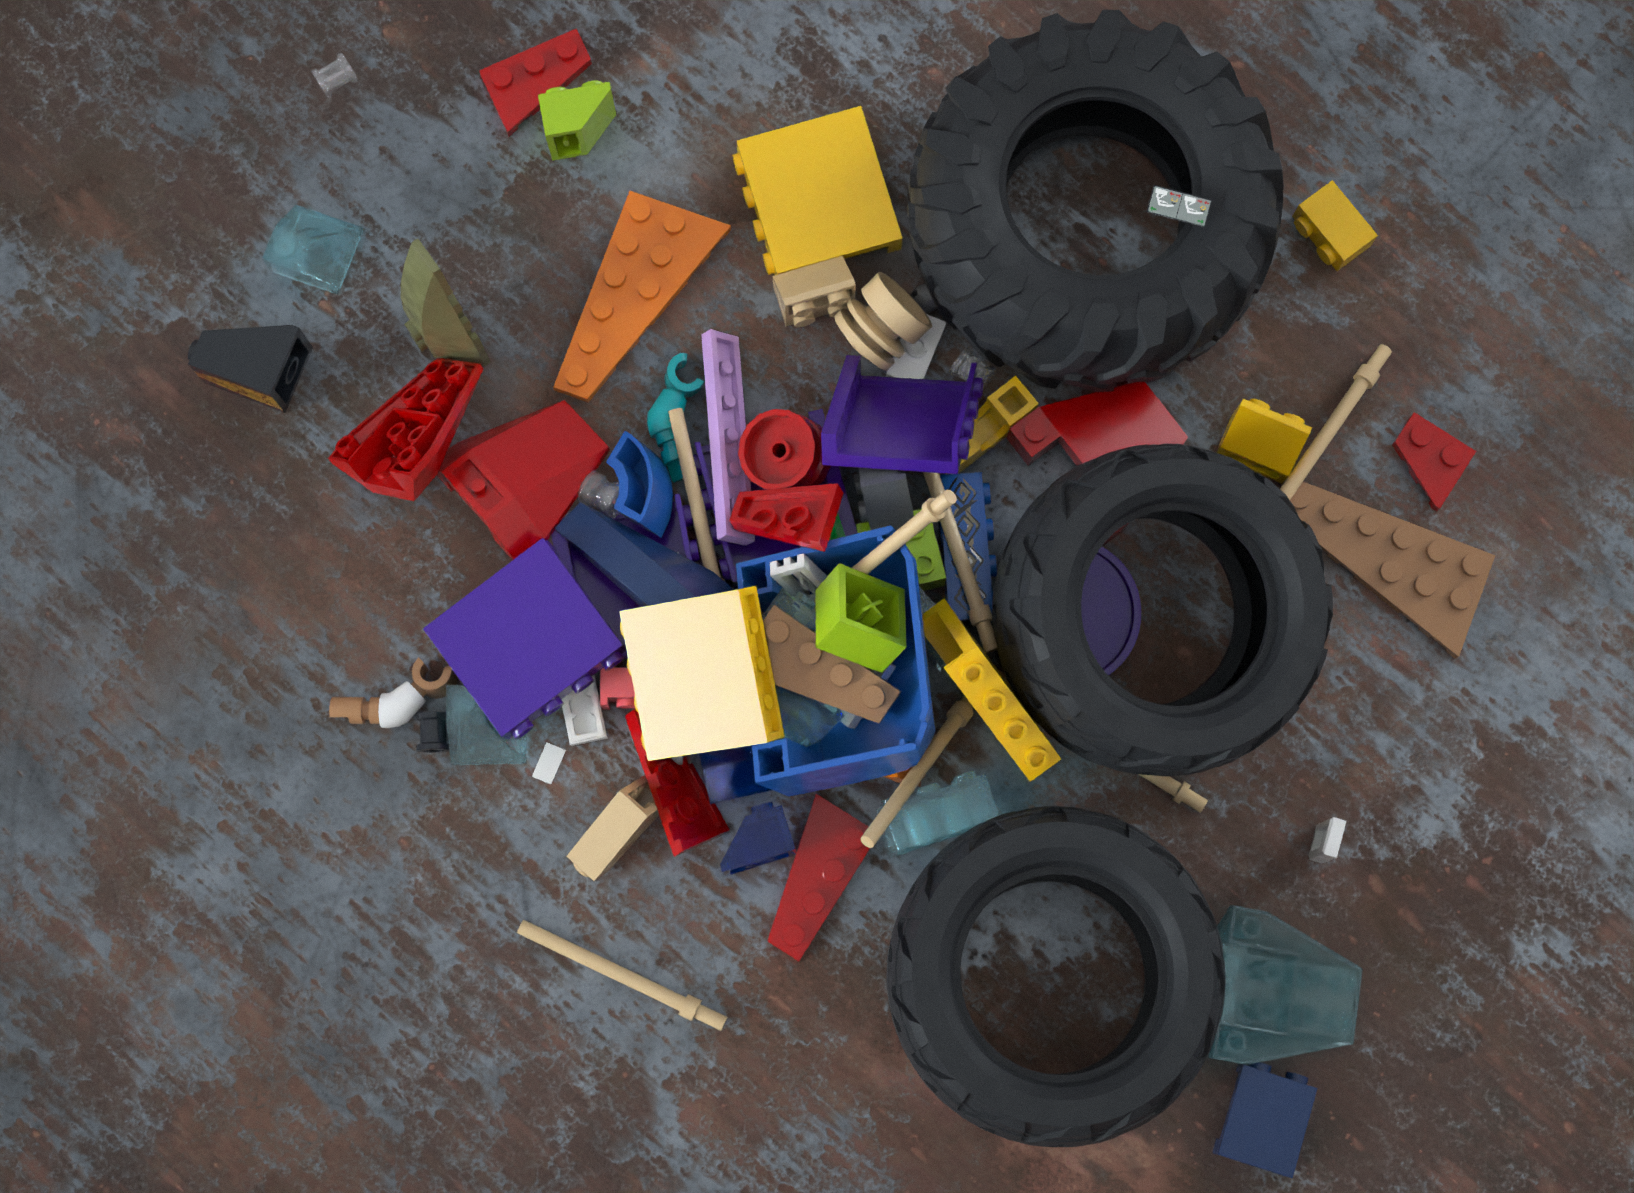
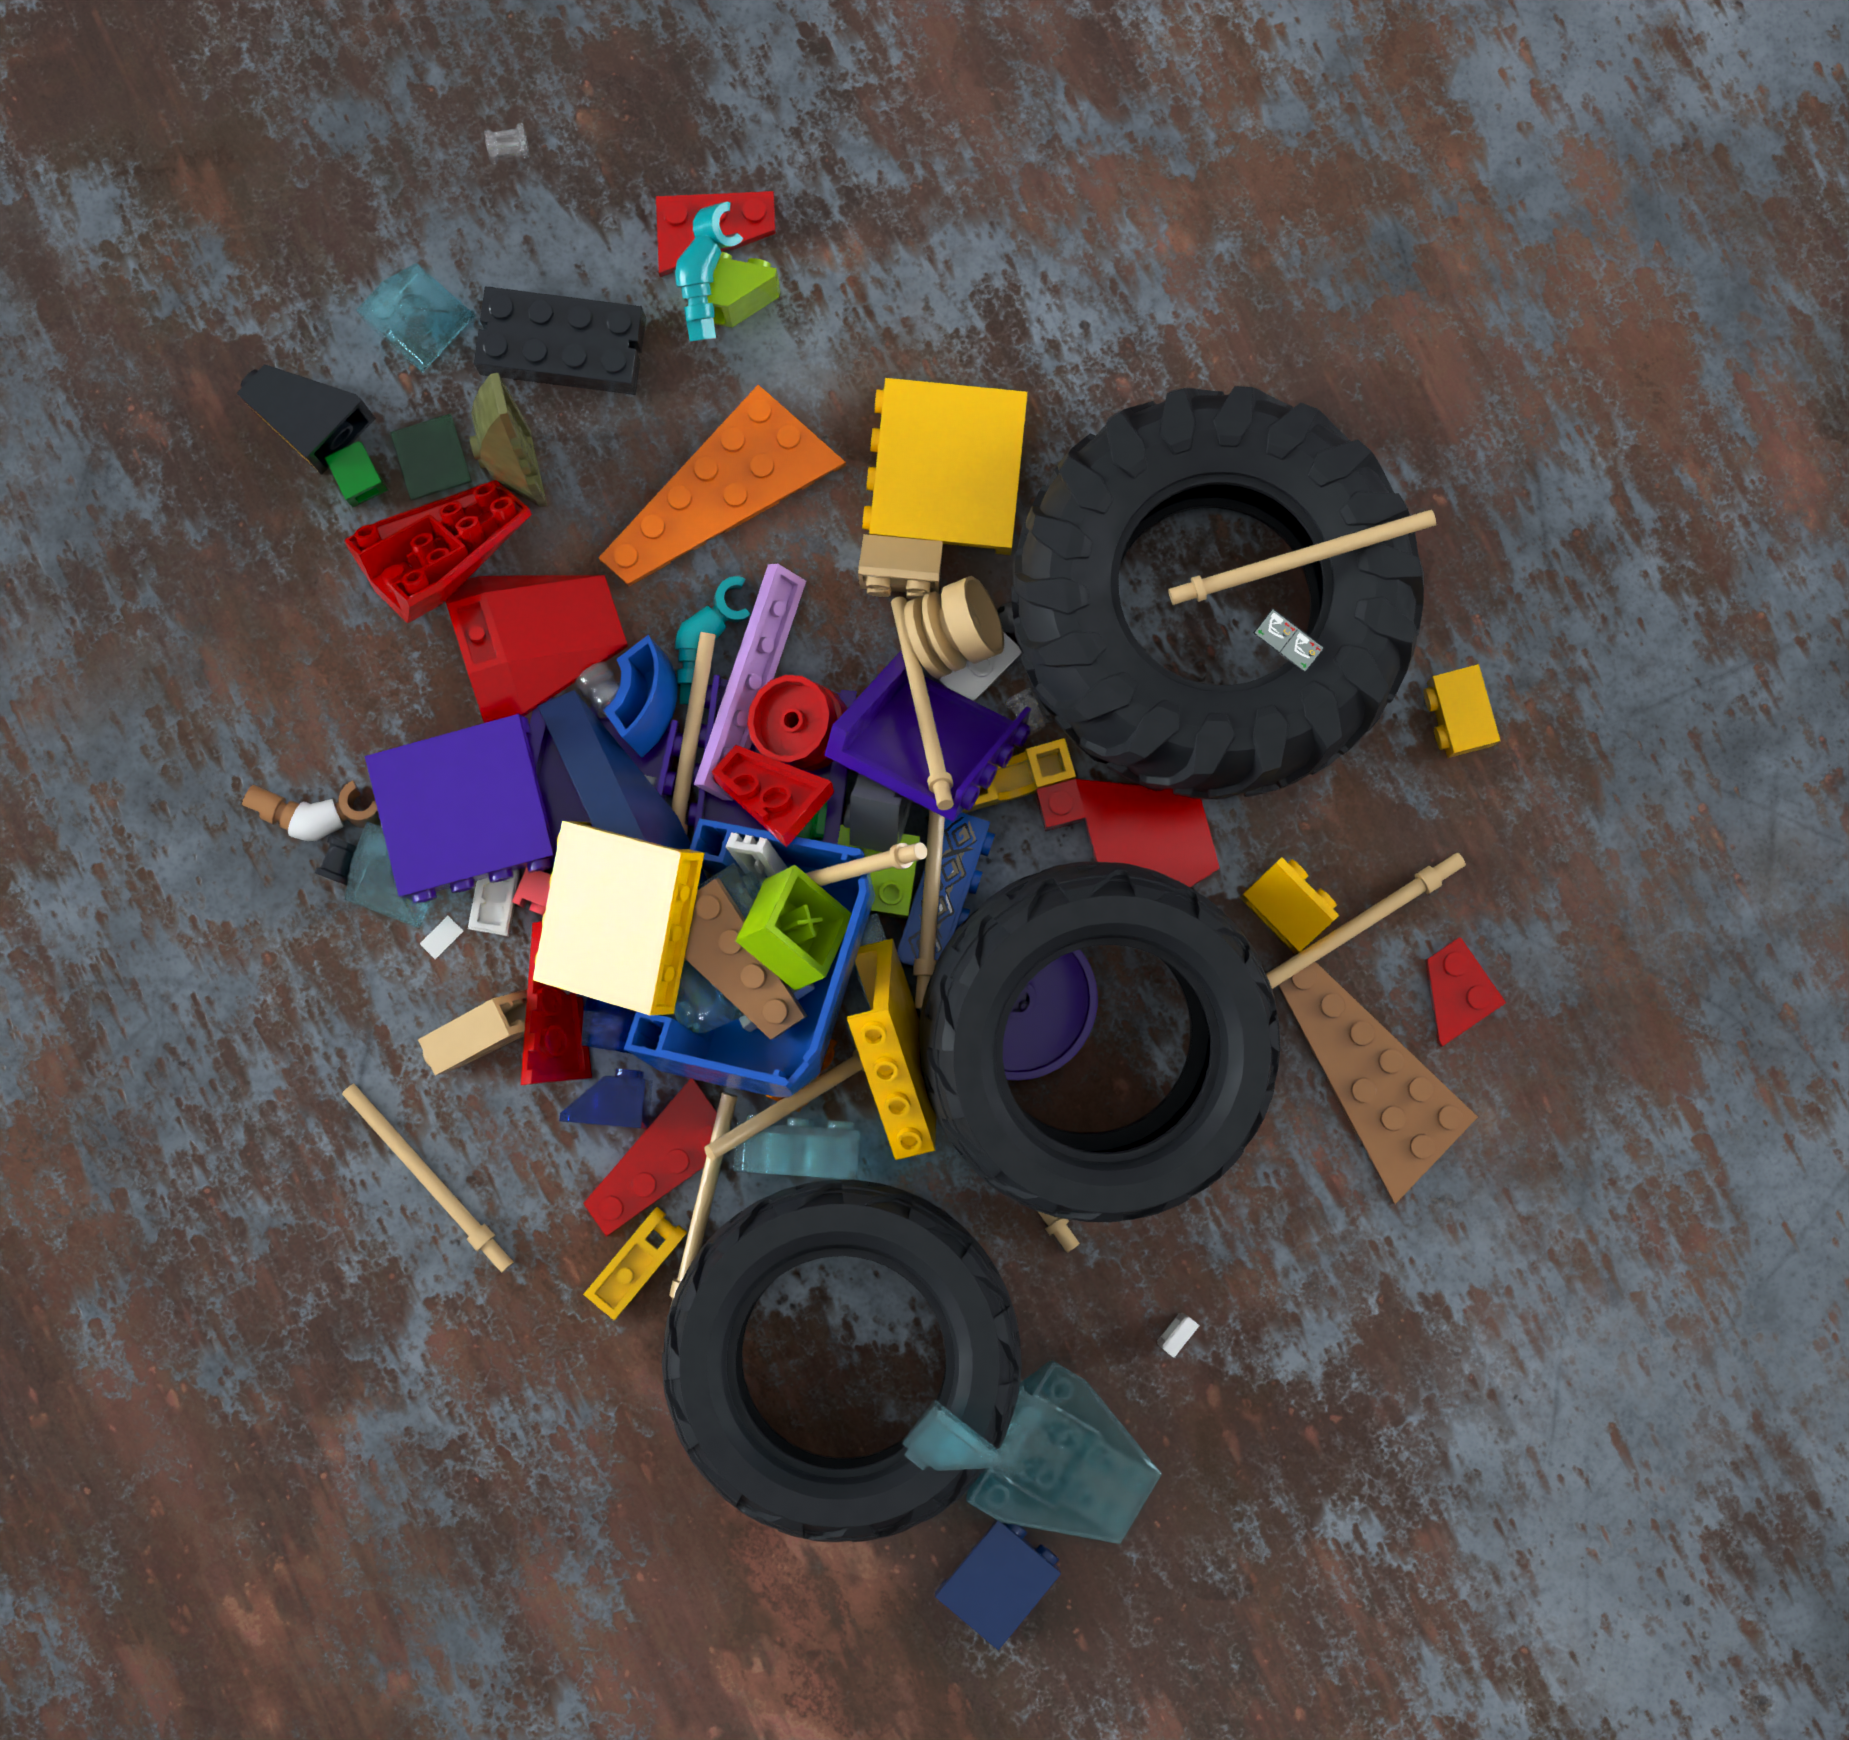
camera: 25 degrees right, 5 degrees up
none -> green panel [325,441,388,507]
none -> clear green piece [390,414,472,500]
none -> black piece [474,286,646,395]
none -> yellow plate [583,1207,688,1320]
none -> tan bar [669,1092,738,1304]
none -> teal piece [675,202,744,341]
none -> tan bar [891,597,954,810]
none -> clear light blue slope [902,1399,1004,1471]
none -> tan bar [1168,509,1436,605]

